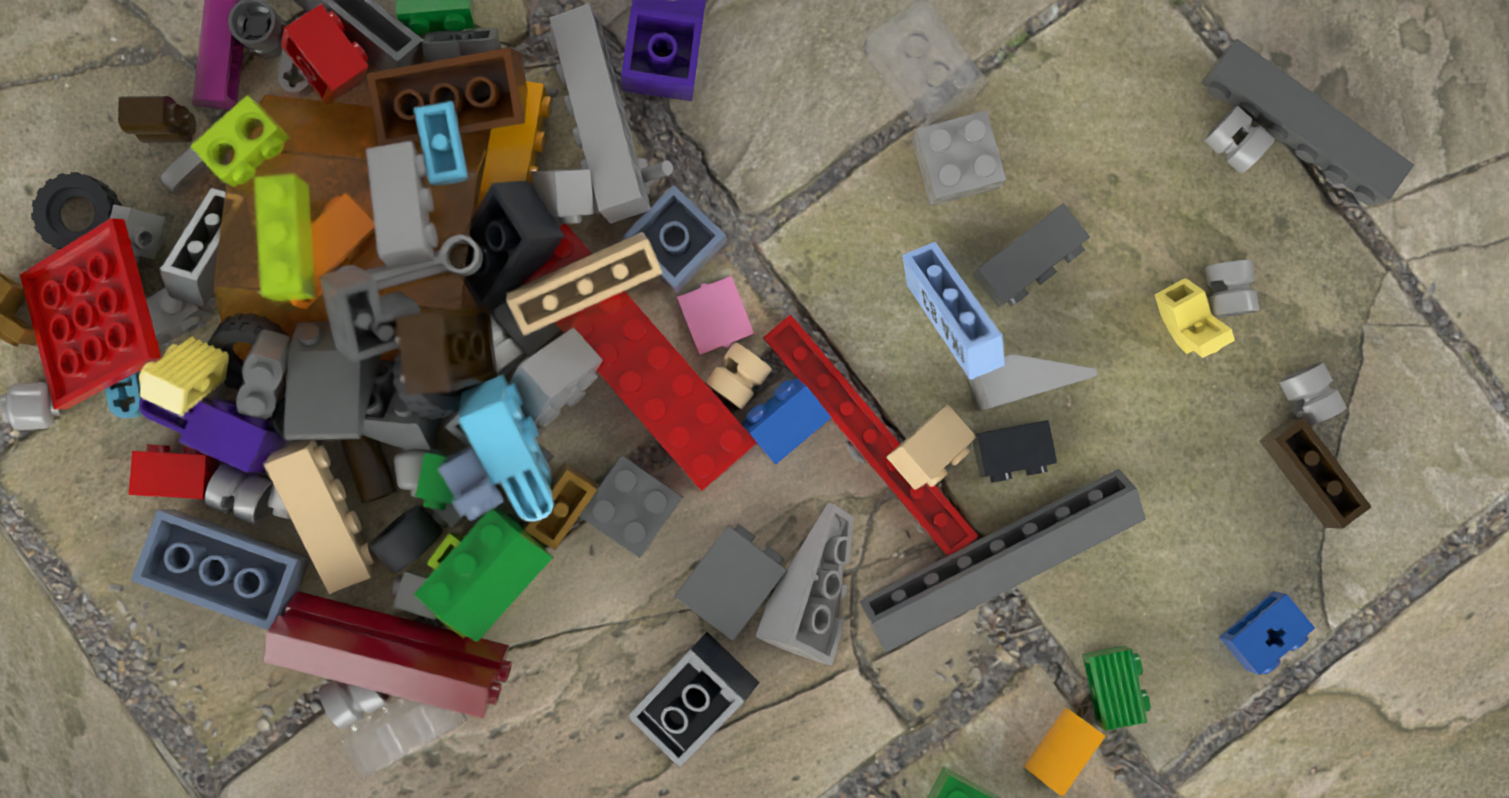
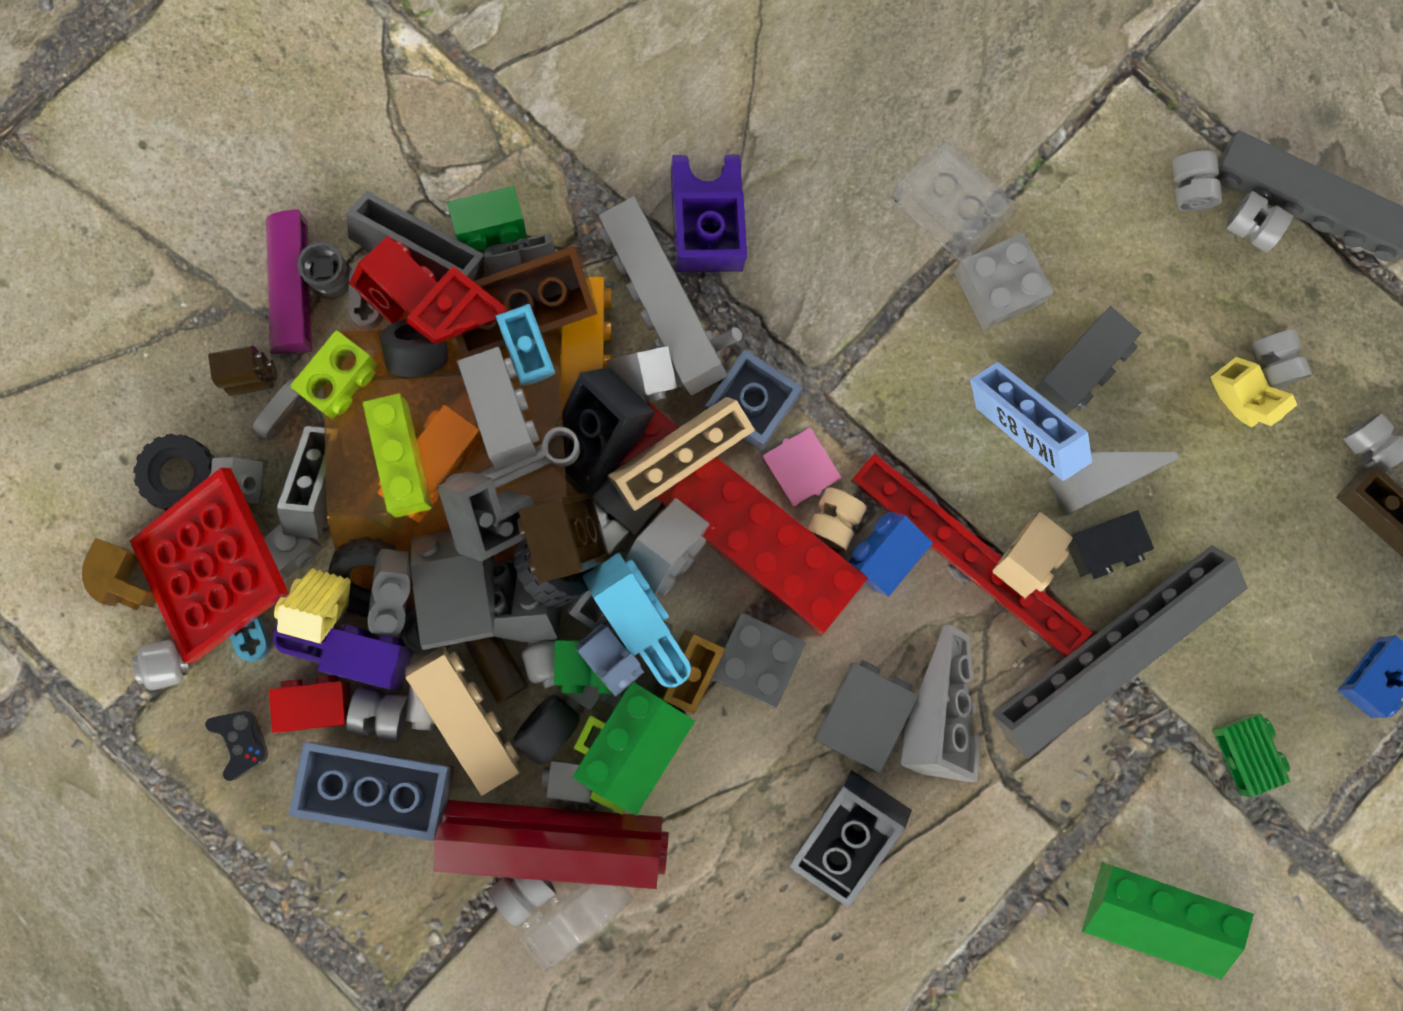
camera: 10 degrees left, 5 degrees down
light orange brick [1024,707,1105,797] -> none
none -> black piece [205,711,268,781]
none -> black tyre [380,319,448,378]
none -> red wing [407,266,508,345]
none -> light grey wheel [1172,150,1222,212]

